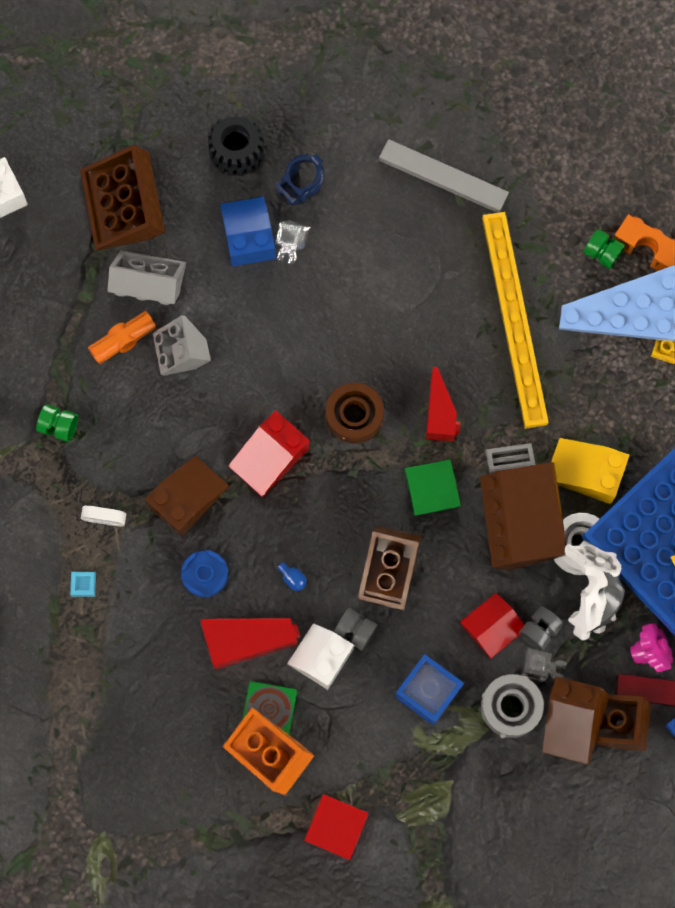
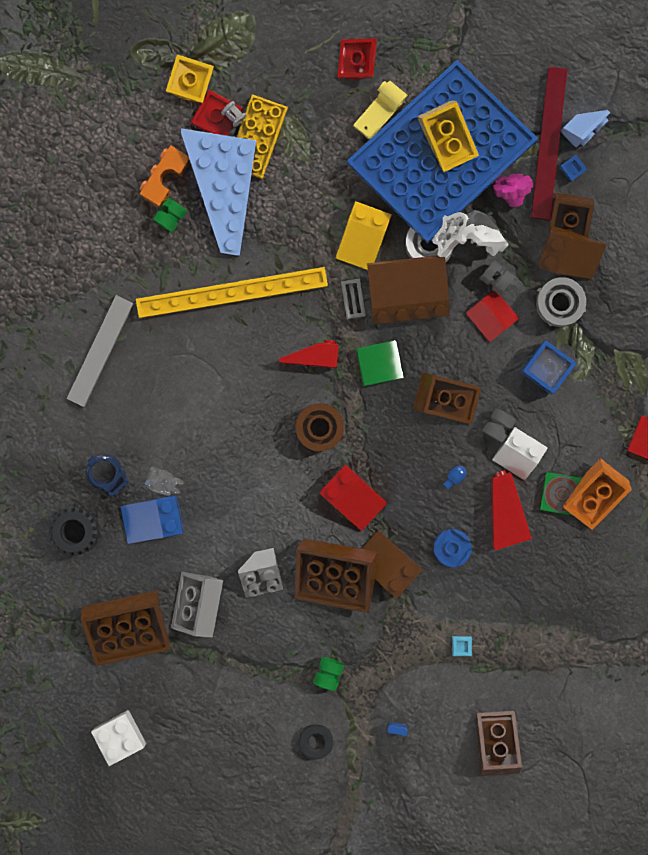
camera: 90 degrees left, 15 degrees up
white beam [81,506,126,527] -> none
orange piece [88,311,157,365] -> none
clear brick [520,648,567,681] -> none
none -> reddish brown slope [295,538,378,613]

